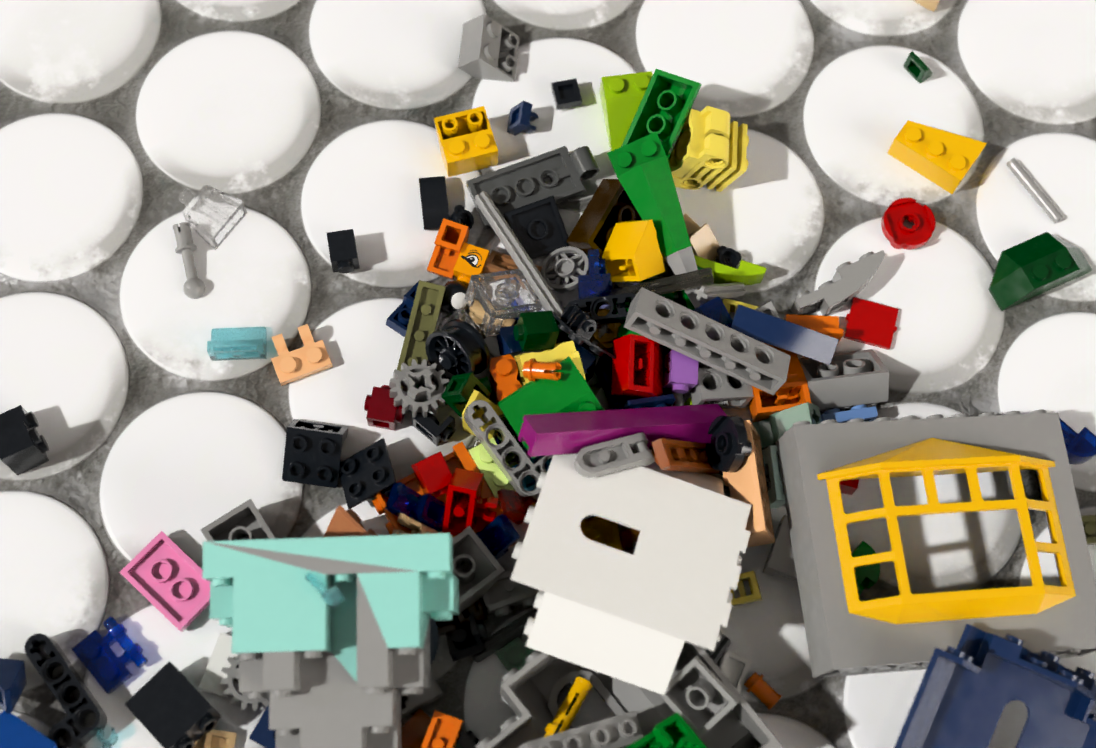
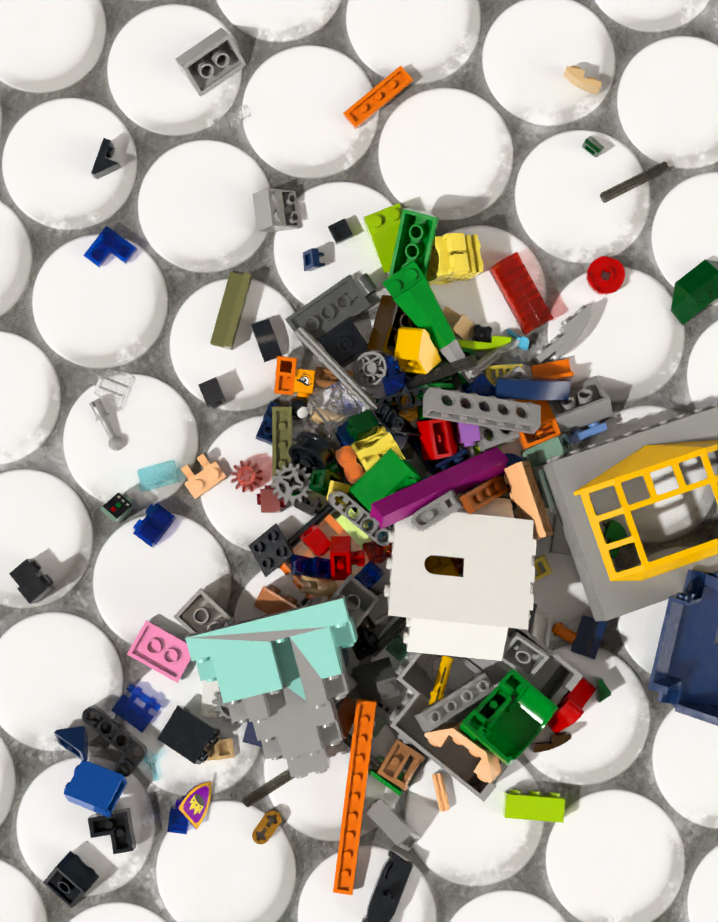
camera: 10 degrees left, 15 degrees up
black bracket [282,419,348,488] -> none
clear light blue hand [305,572,345,607] -> none
yellow slope [434,106,498,177] -> none
black plate [446,205,474,230] -> none
orange pin [523,358,561,382] -> none
black plate [706,416,752,473] -> none
red piece [844,297,899,350] -> none
yellow wedge [887,120,987,194] -> none
light grey bar [1006,158,1063,223] -> none
none -> clear blue plate [83,225,138,268]
none -> slope [100,492,135,523]
none -> clear blue brick [133,503,176,548]
none -> olive panel [210,272,252,350]
none -> clear red gear [230,460,263,493]
none -> black bar [287,503,334,546]
none -> dark grey slope [352,657,401,702]
none -> clear red brick [489,252,554,336]
none -> medium azure hand [506,329,530,350]
none -> dark blue panel [571,615,607,660]
none -> clear smoke axle [600,161,669,203]

